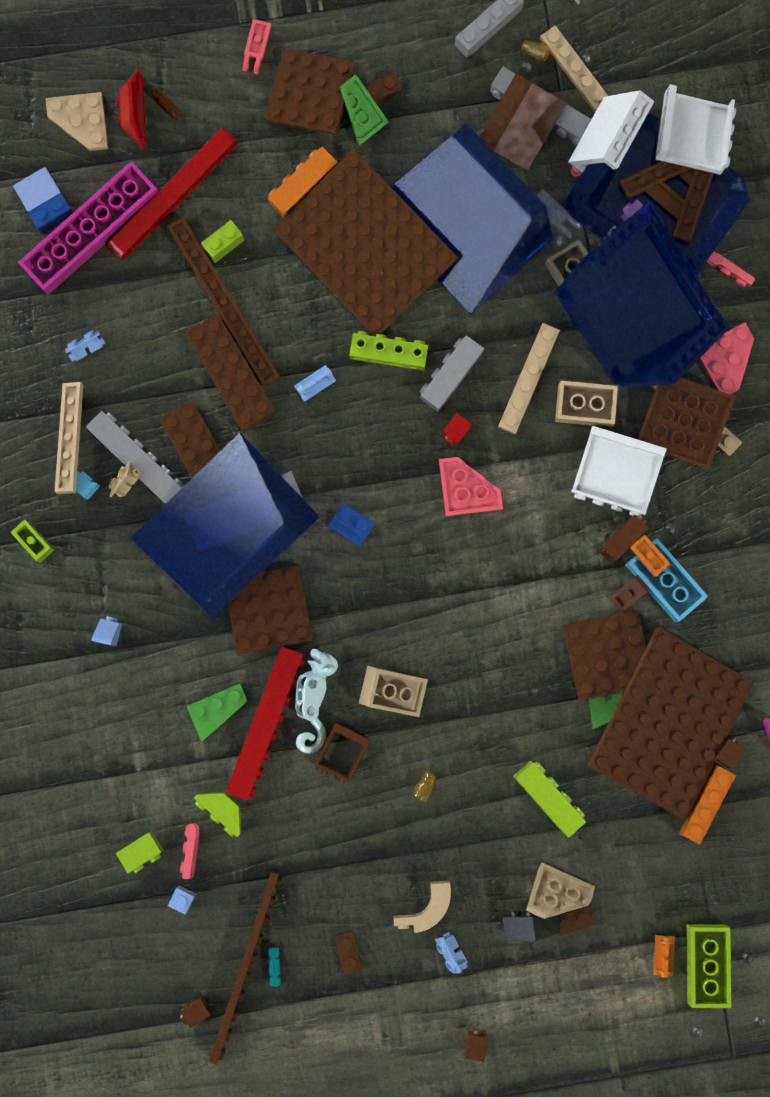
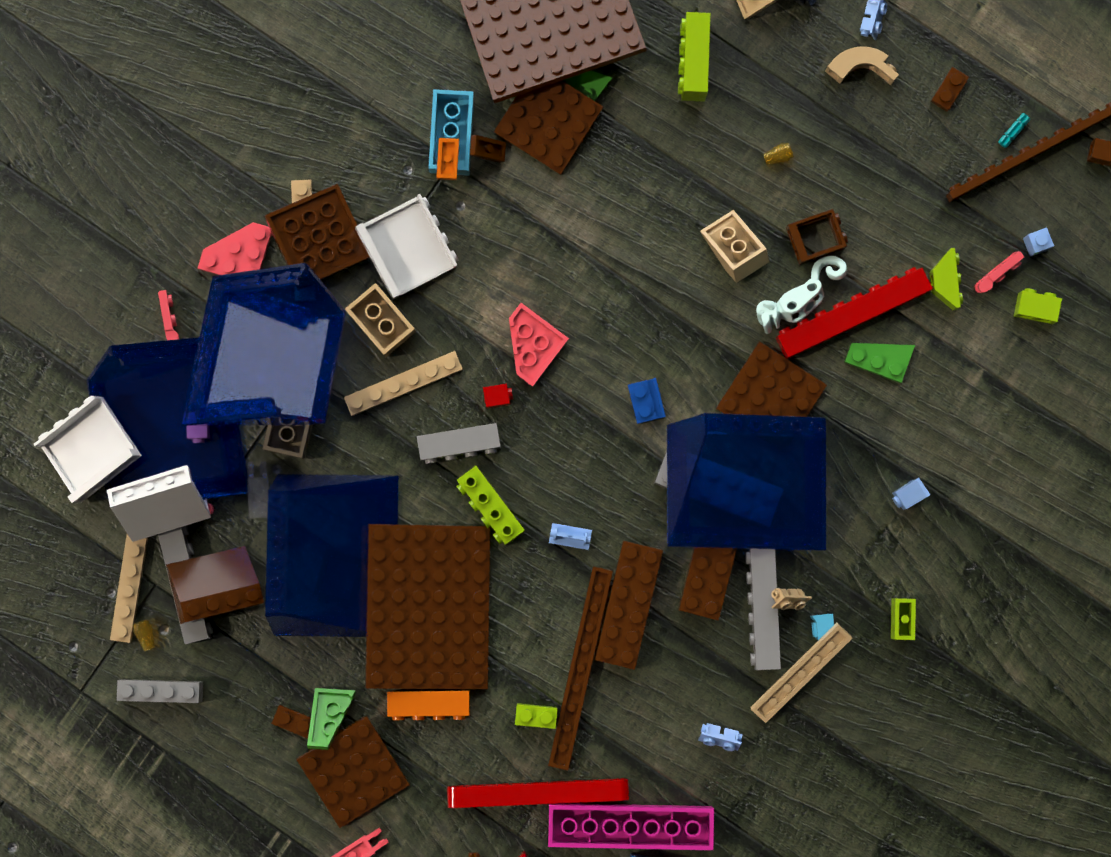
camera: 135 degrees left, 0 degrees up
reddish brown window [598,514,649,564] -> none
reddish brown plate [620,161,714,243] -> none

